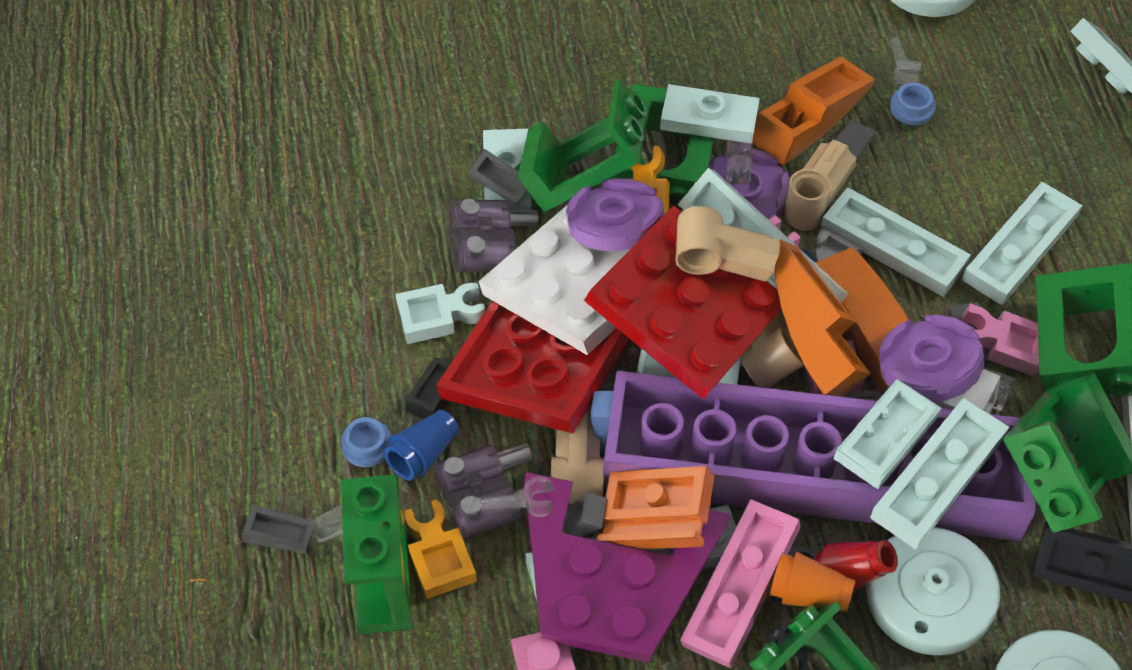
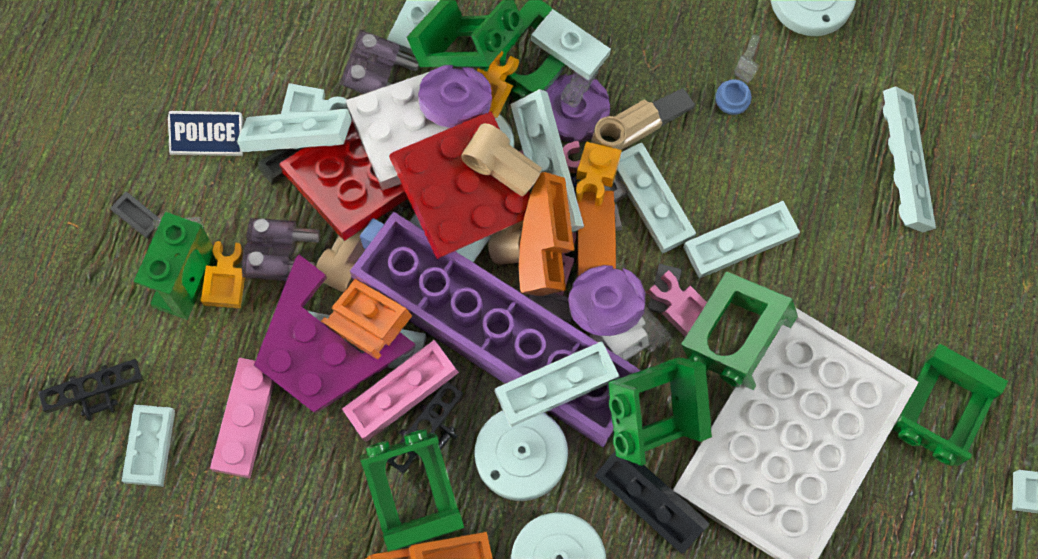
camera: 20 degrees right, 15 degrees up
medium blue plate [341,417,391,467] -> none
blue cone [384,410,459,481] -> none
dark grey piece [468,149,527,206] -> none
clear hand [480,476,553,517] -> none
dark grey piece [563,492,607,537] -> none
orange slope [752,56,875,165] -> none
orange cone [770,551,855,612] -> none
red cone [814,540,898,591] -> none
light aqua plate [834,379,941,489] -> none
none -> slope [168,111,245,156]
none -> light aqua plate [237,109,352,152]
none -> light orange plate [576,142,622,206]

